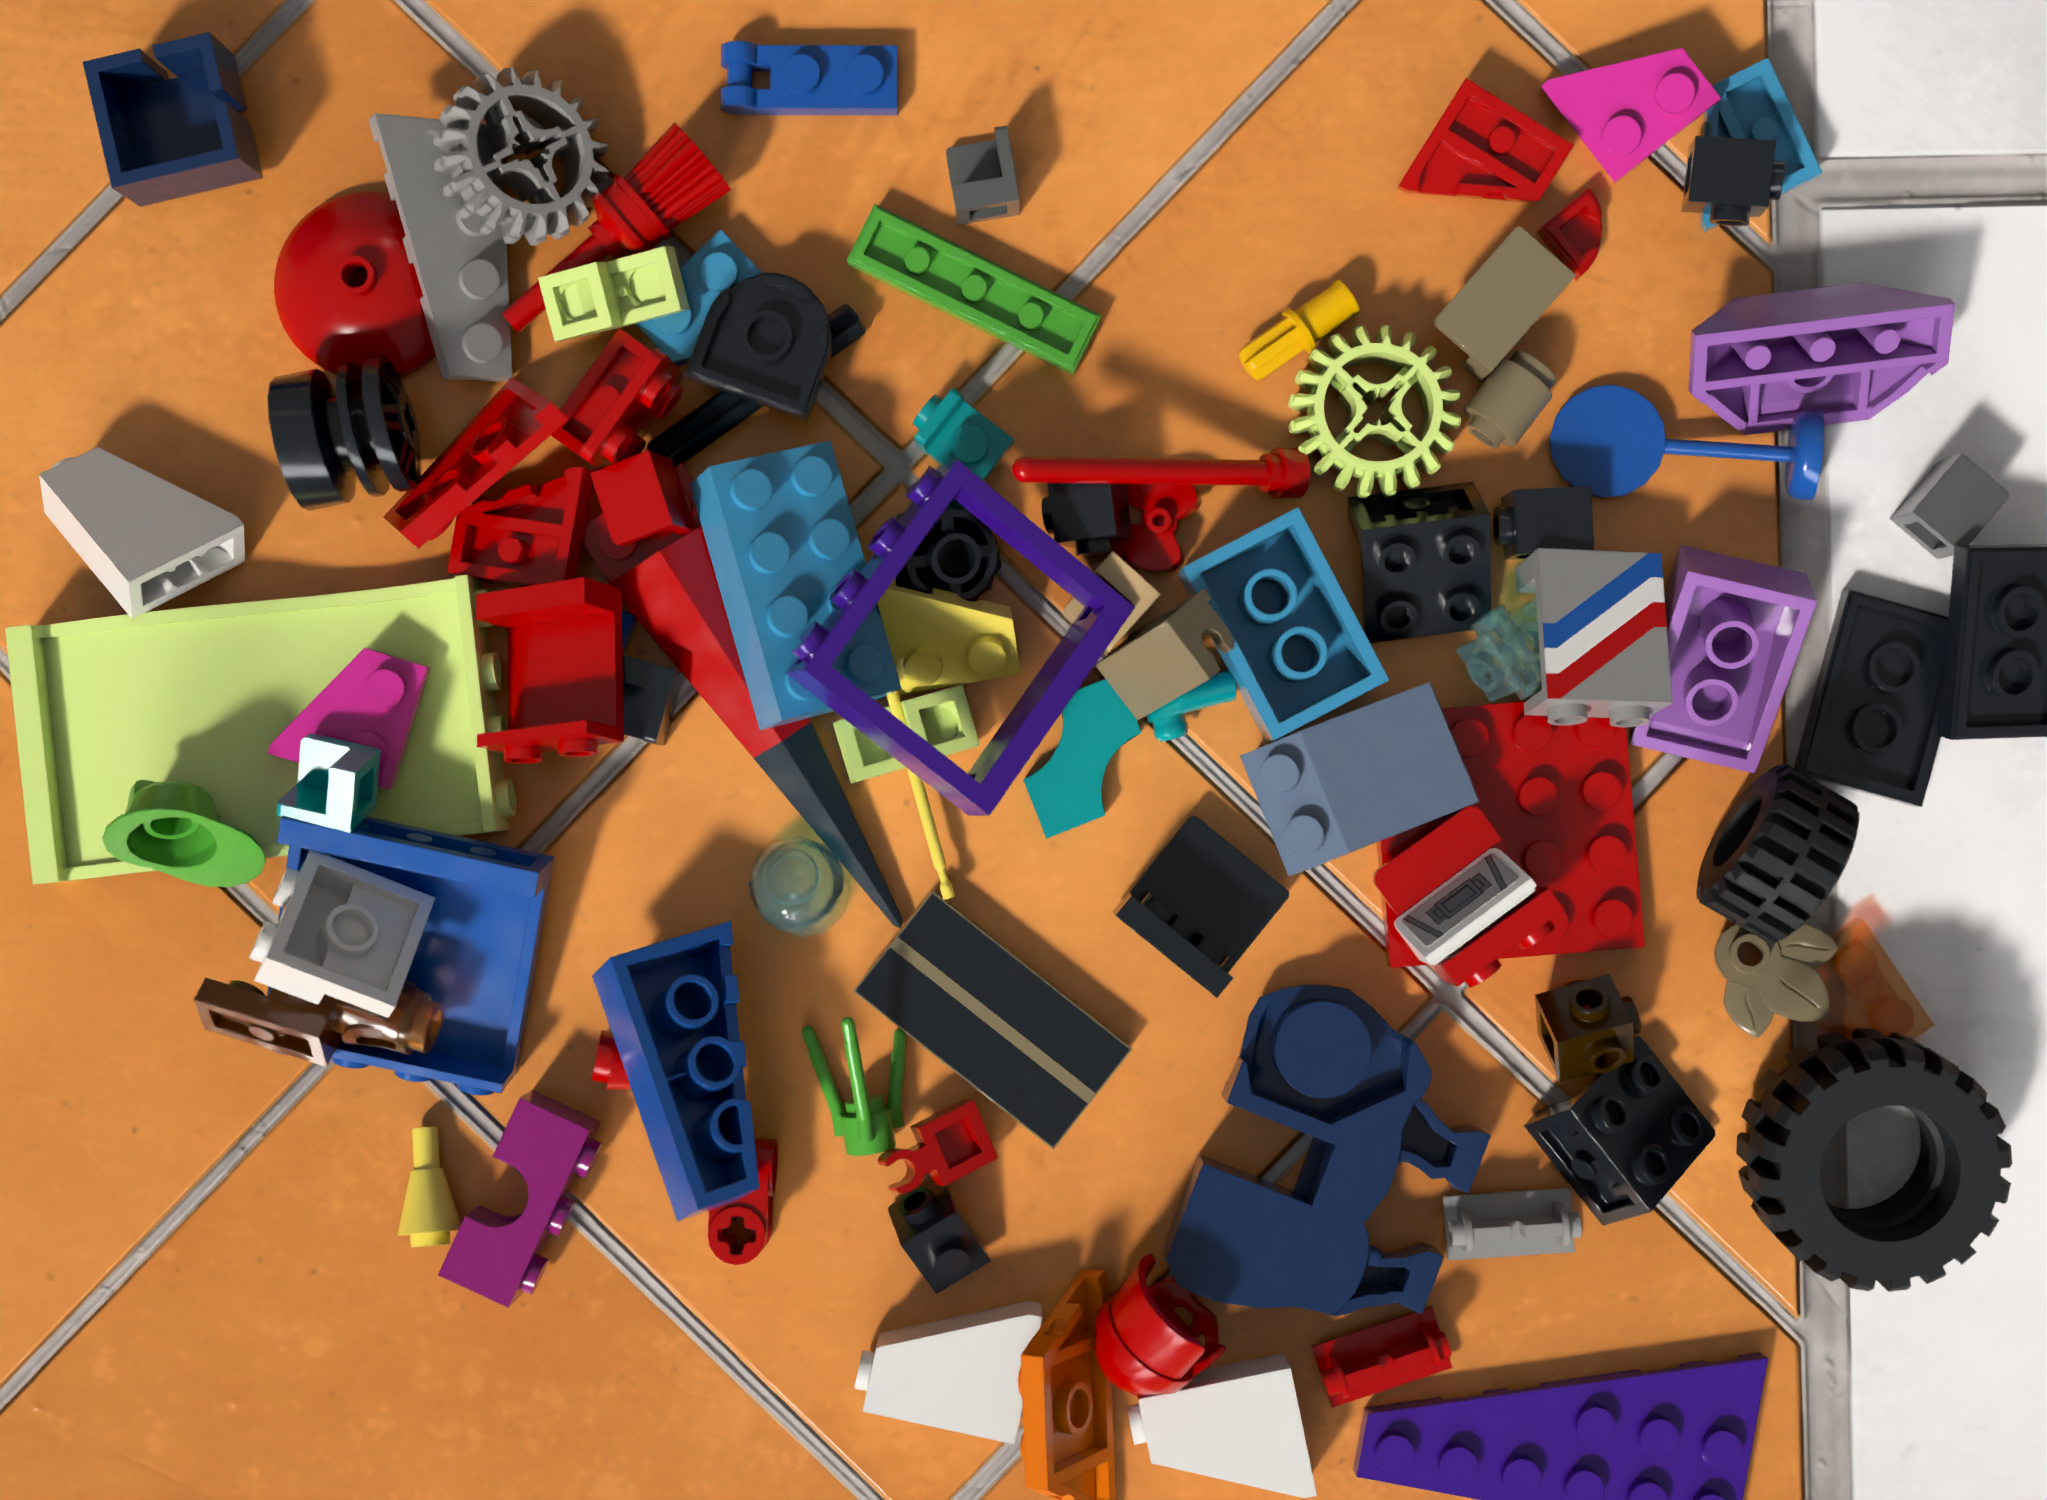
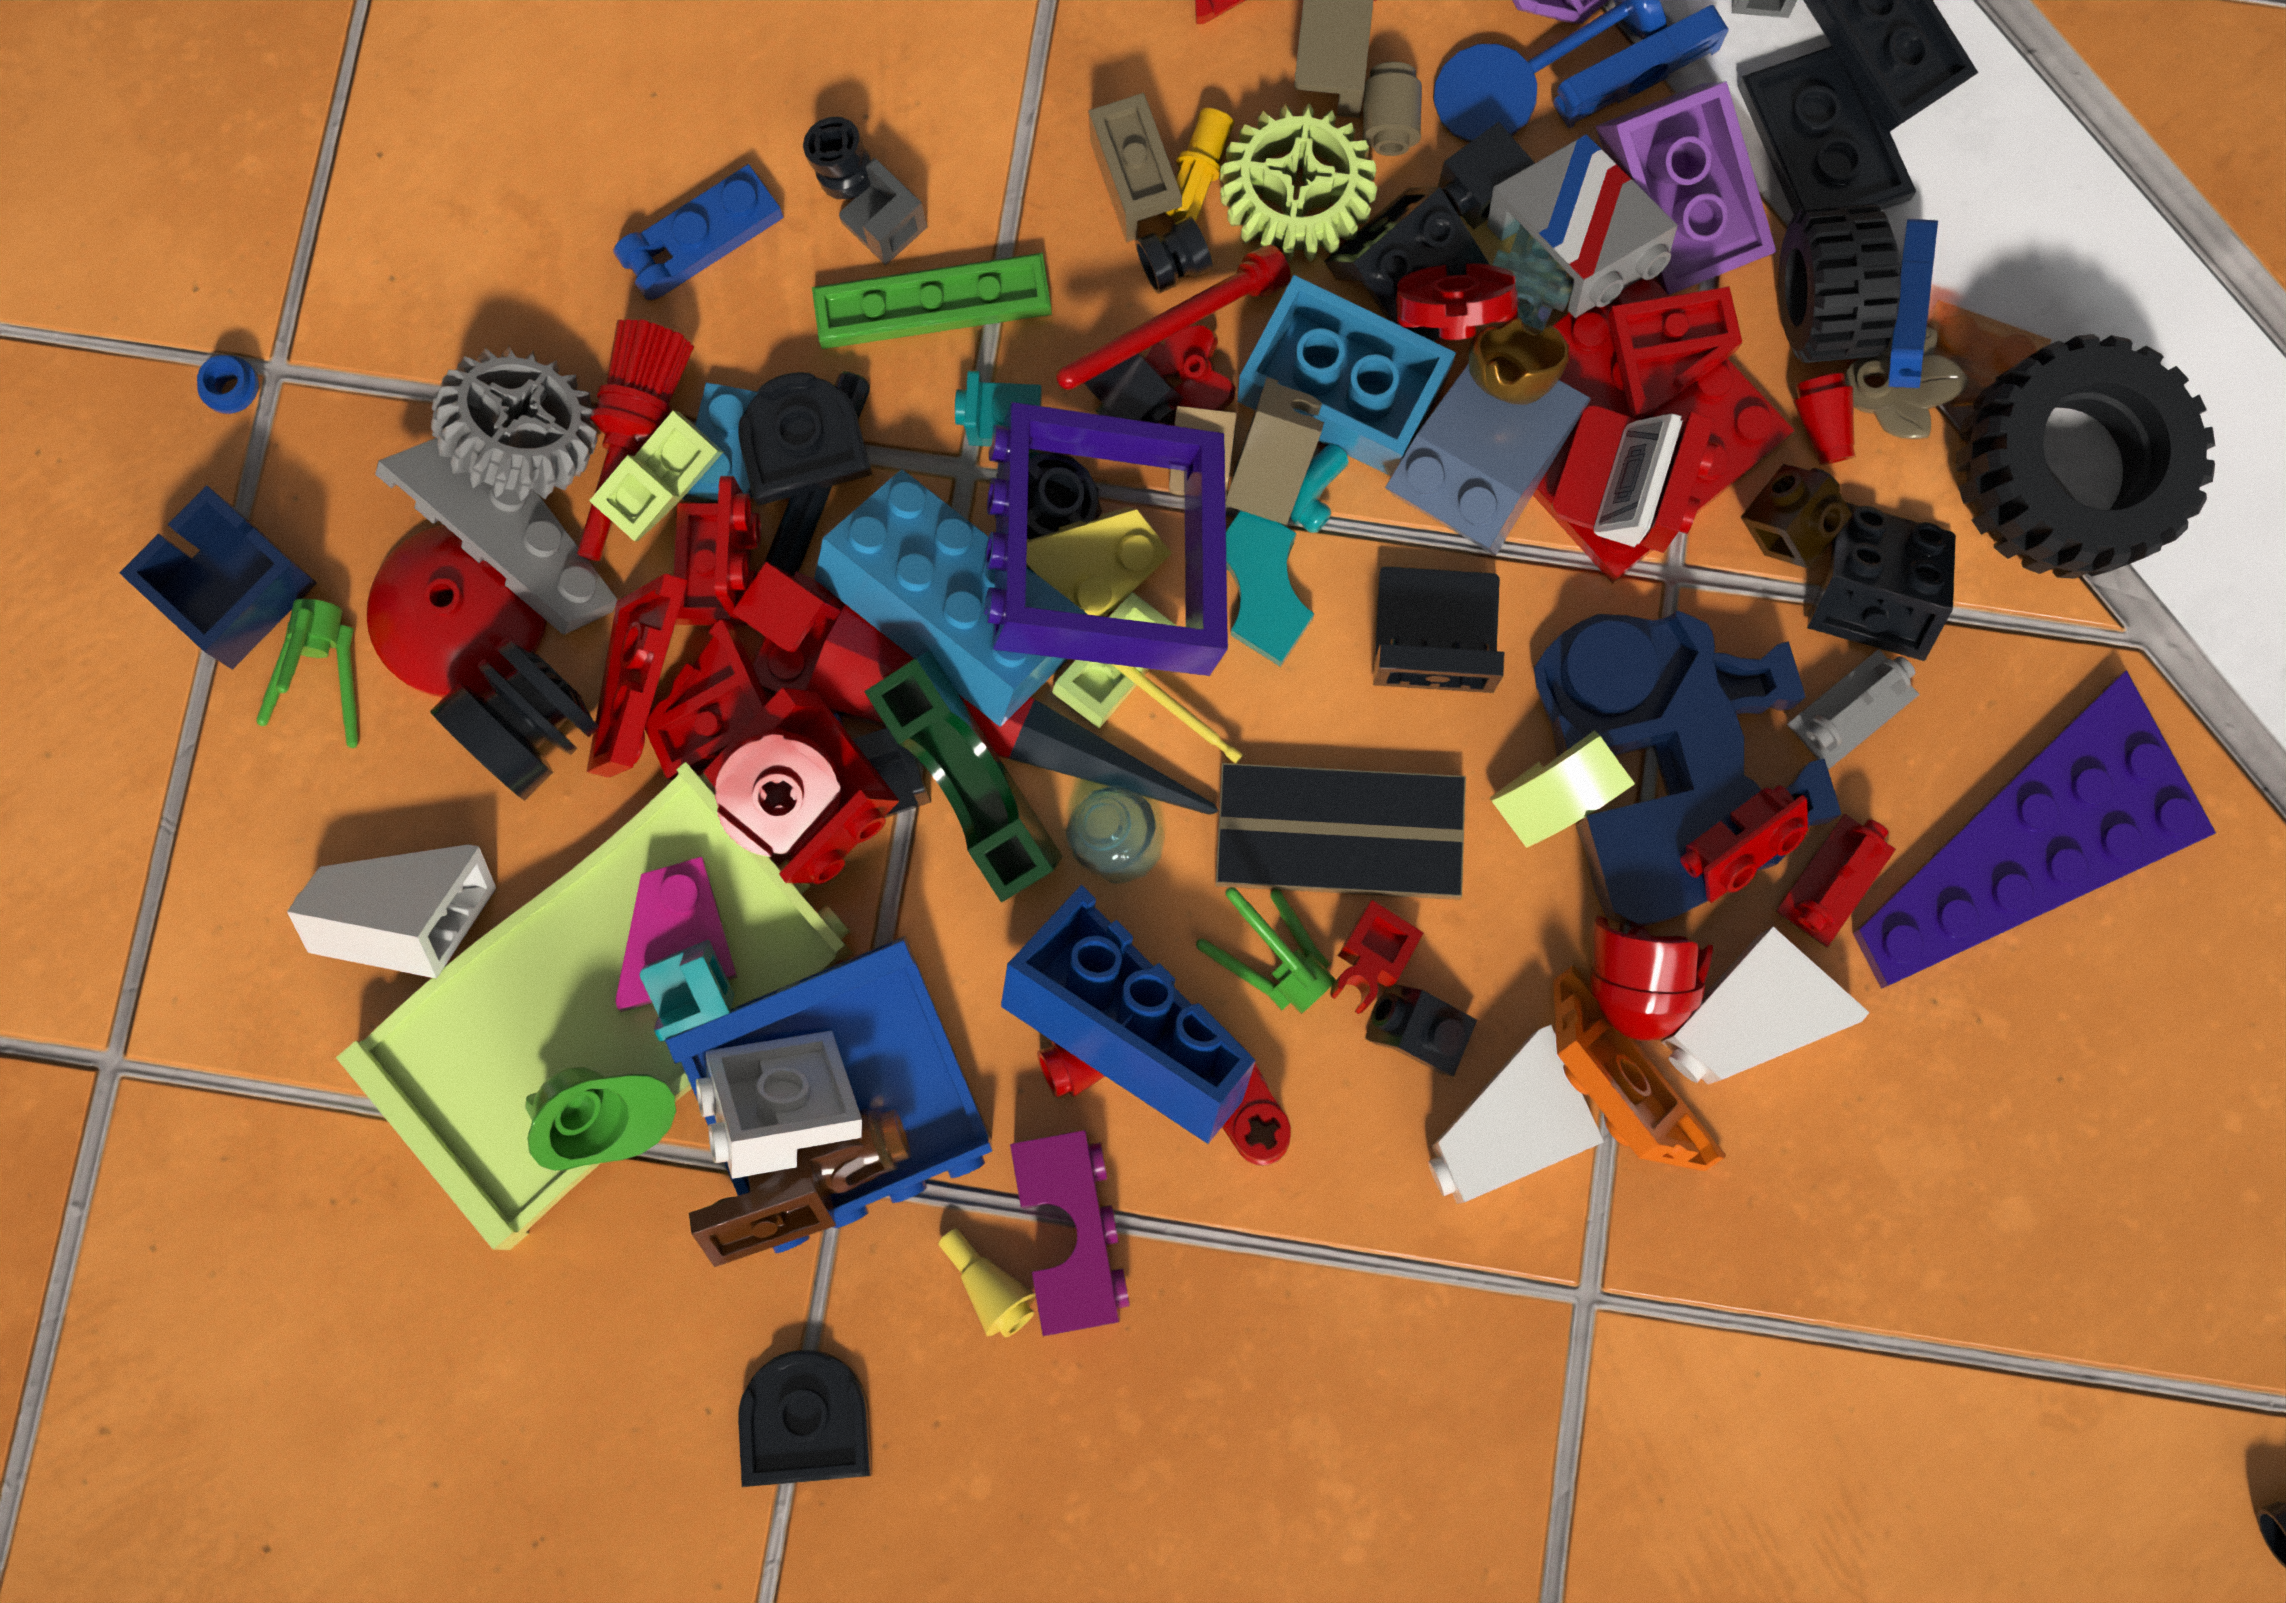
camera: 30 degrees left, 10 degrees down
none -> bright green plant [256,599,358,748]
none -> plate [715,727,843,857]
none -> black tile [738,1350,873,1487]
none -> black wheel [803,117,872,200]
none -> dark green arch [864,650,1063,903]
none -> dark tan panel [1088,93,1182,242]
none -> black wheel [1135,216,1213,294]
none -> red plate [1396,264,1518,340]
none -> pearl gold hair [1469,318,1569,405]
none -> yellowish green slope [1490,730,1635,848]
none -> blue piece [1553,5,1729,128]
none -> red wing [1608,286,1743,420]
none -> red hinge [1680,785,1808,903]
none -> red cone [1793,373,1856,465]
none -> blue piece [1888,219,1938,388]

